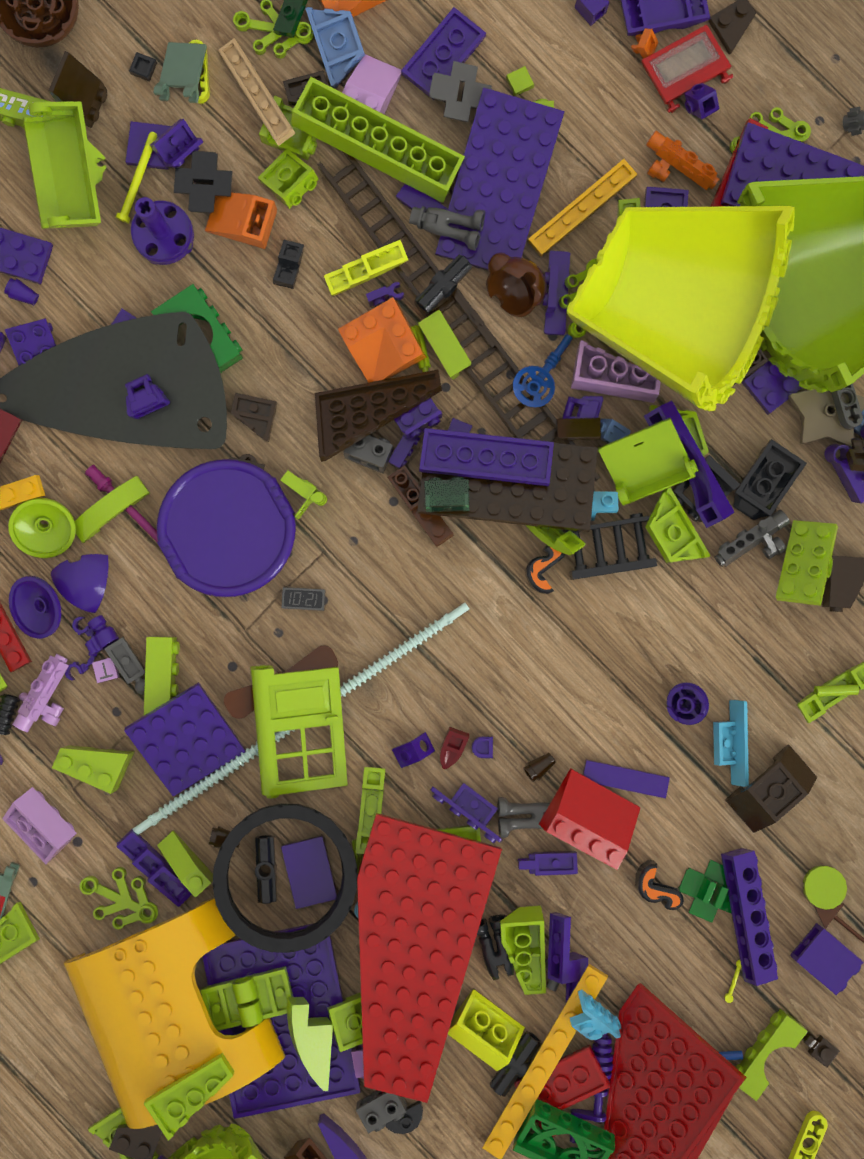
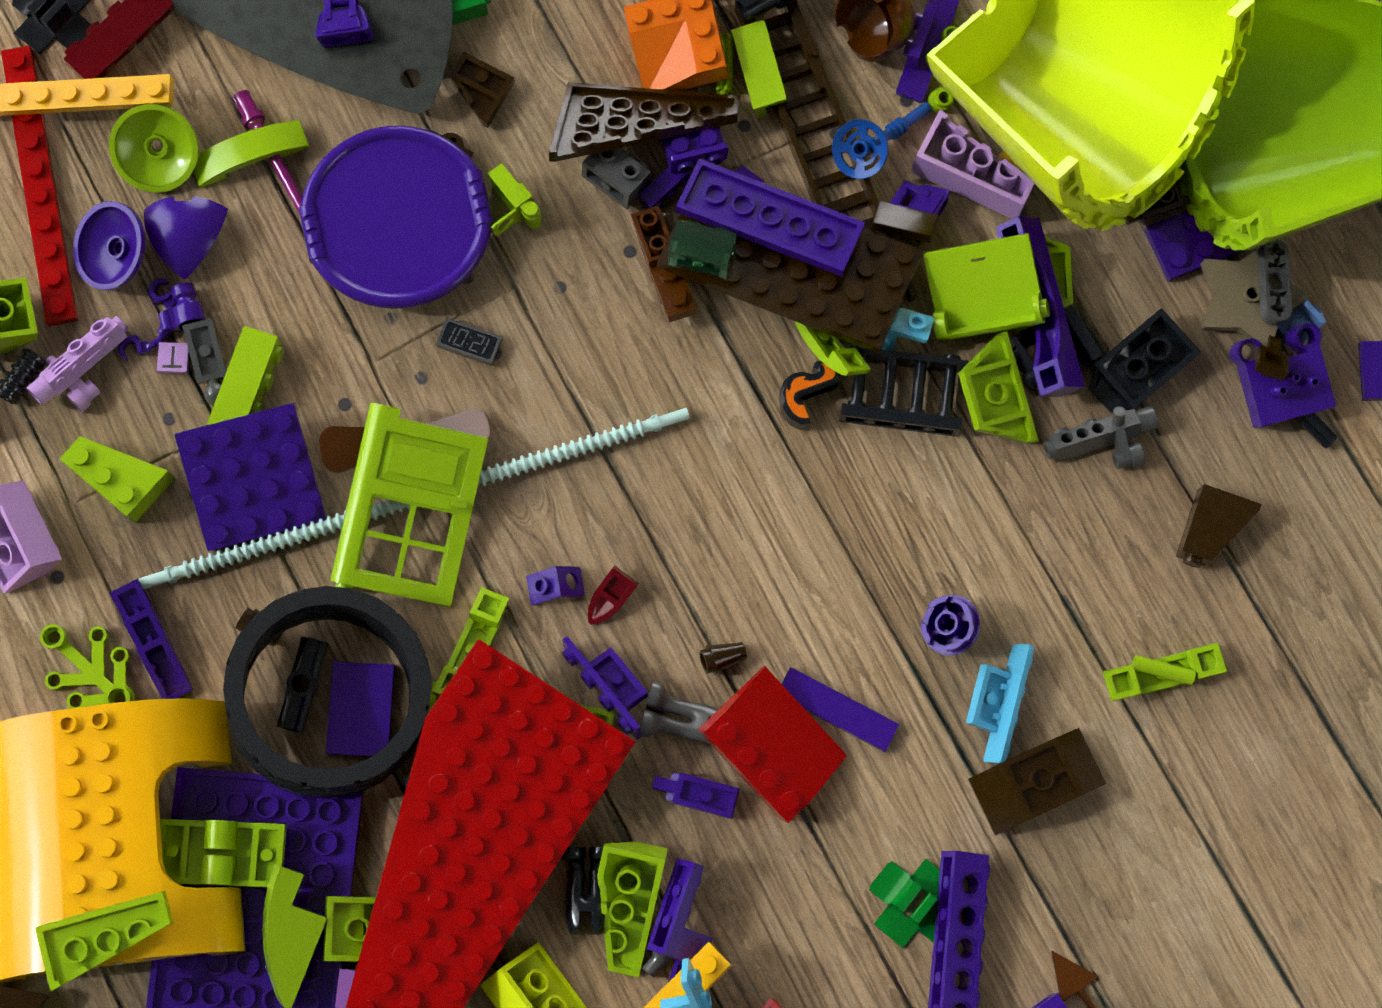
camera: 15 degrees right, 10 degrees down
lime slope [157,830,213,898] -> none
dark purple tile [472,736,493,758] -> none
medium blue bracket [600,419,631,443] -> none
black animal [635,860,684,910] -> none
lime plate [776,520,838,606] -> none
lime tile [803,865,847,910] -> none

